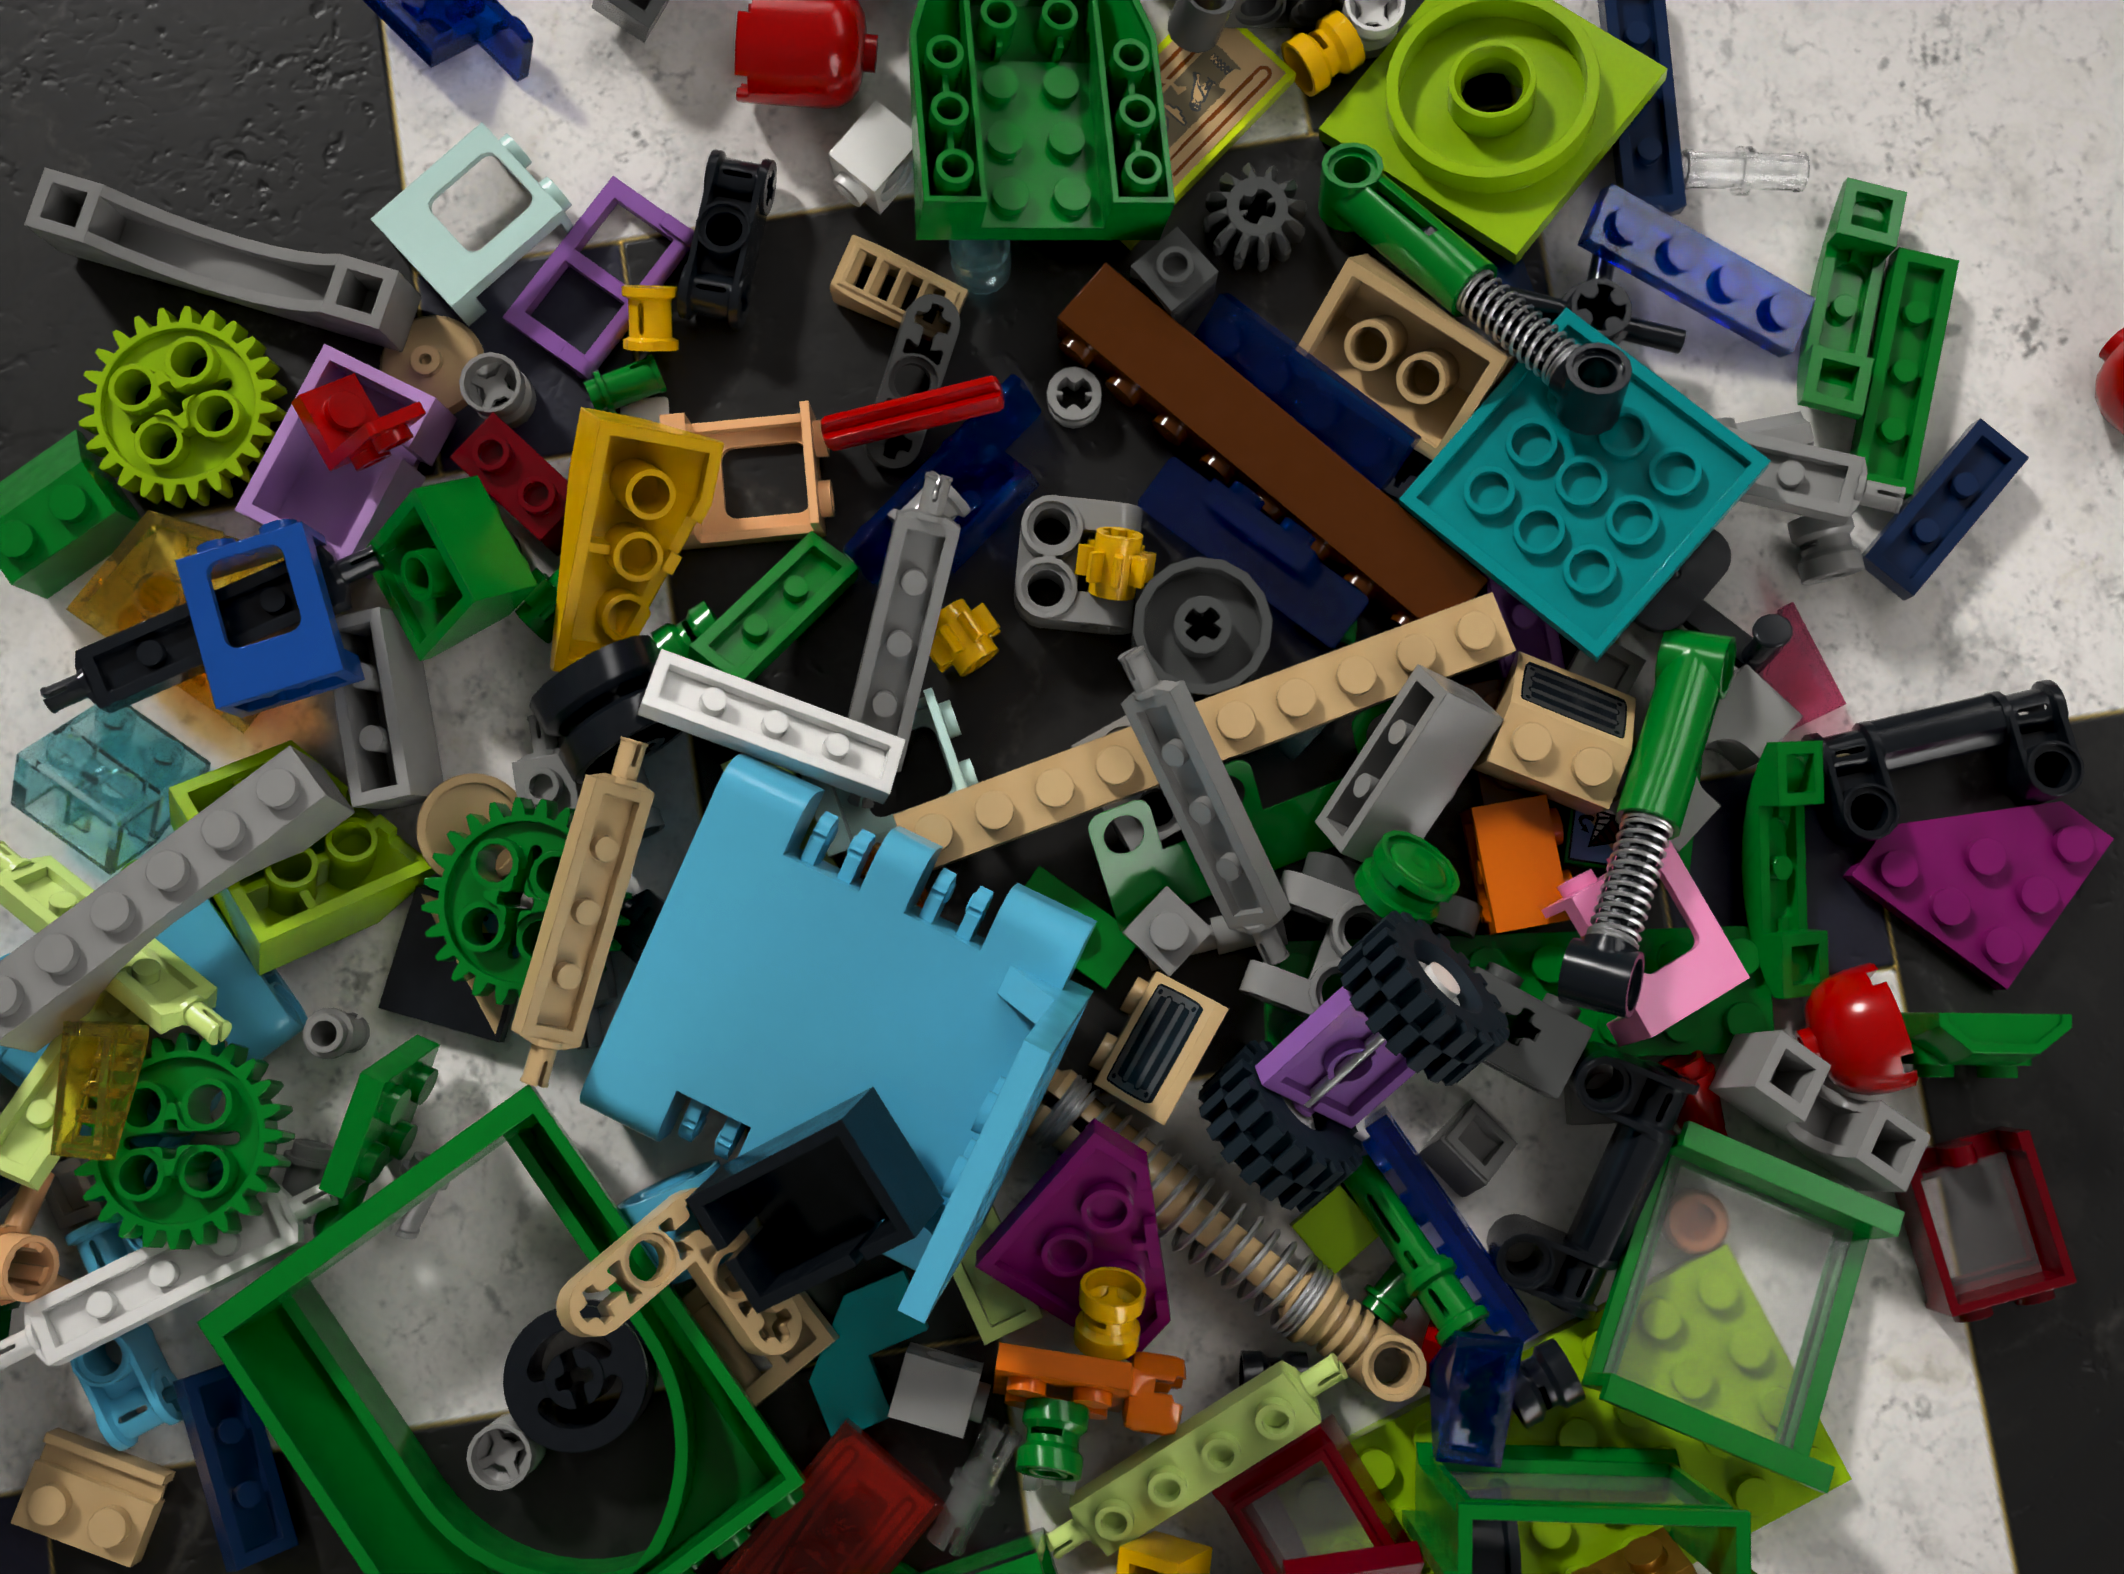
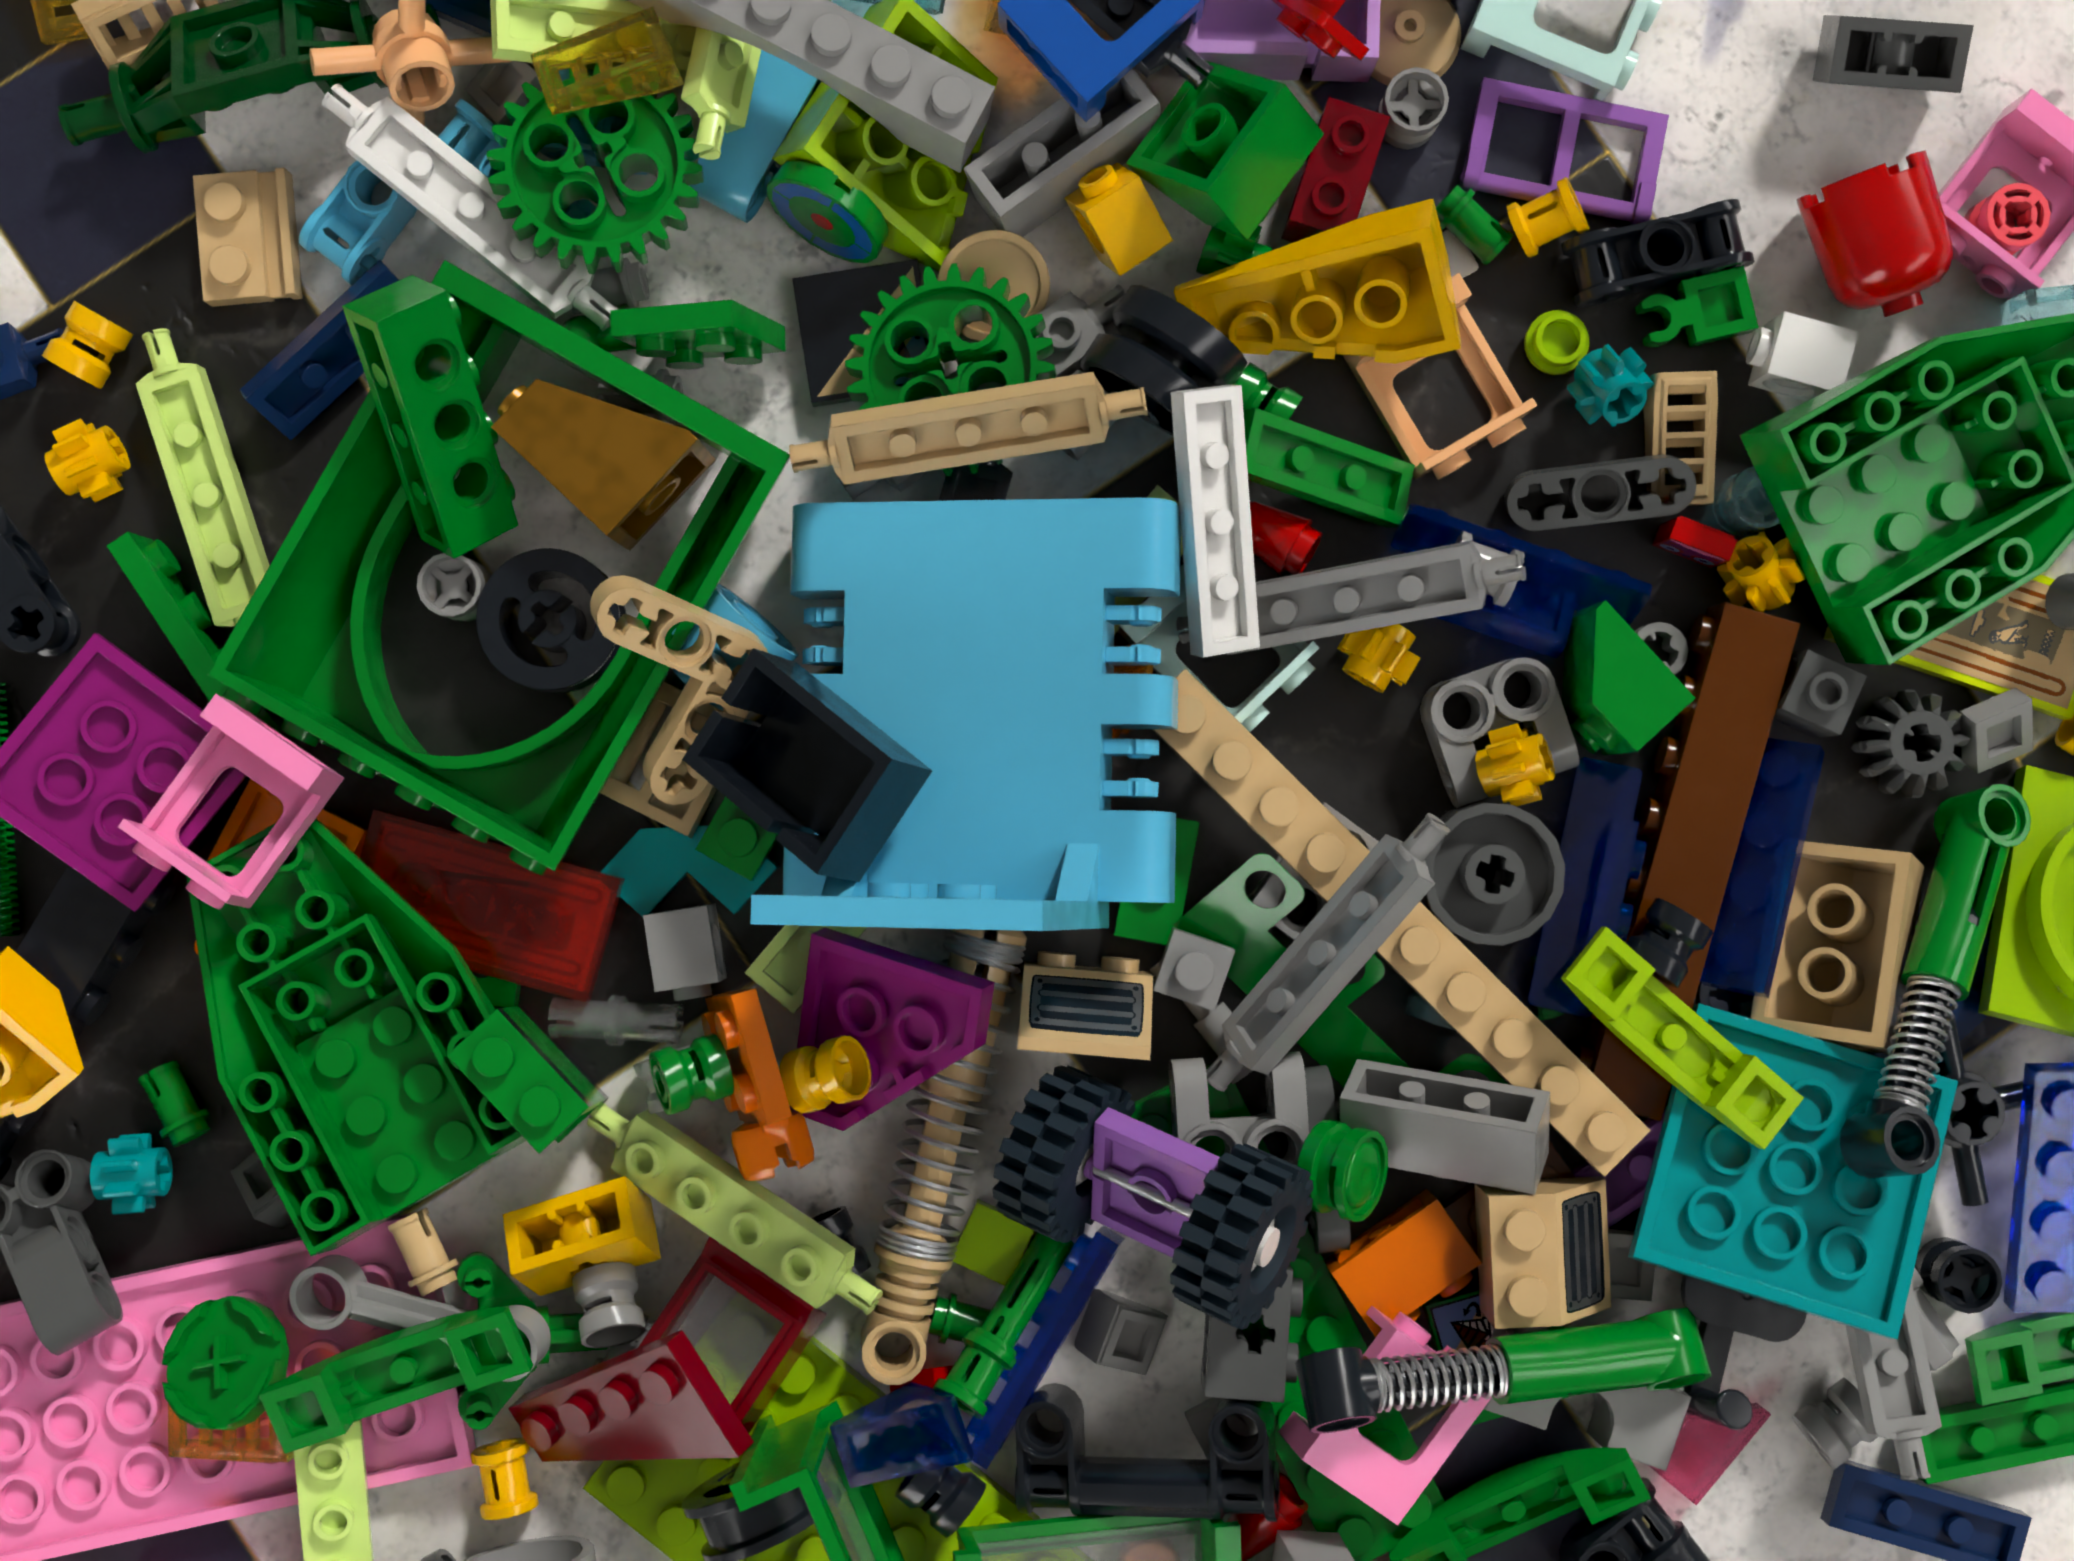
camera: 60 degrees right, 5 degrees up
light grey pin [303,1008,370,1059] -> none
red axle [821,375,1004,451] -> none
none -> green brick [342,275,519,559]
none -> pearl gold slope [491,379,716,551]
none -> green plate [695,796,778,881]
none -> green tile [767,161,889,263]
none -> yellow brick [1065,163,1173,276]
none -> red cone [1250,501,1323,576]
none -> lime plate [1524,310,1589,375]
none -> lime slope [1561,927,1804,1150]
none -> green slope [1562,600,1696,756]
none -> teal gear [1567,344,1654,427]
none -> black wheel [1626,898,1713,988]
none -> green plate [1635,266,1759,347]
none -> red tile [1652,516,1738,568]
none -> yellow gear [1717,531,1805,613]
none -> black wheel [1915,1237,2003,1314]
none -> light grey plate [1960,688,2033,774]

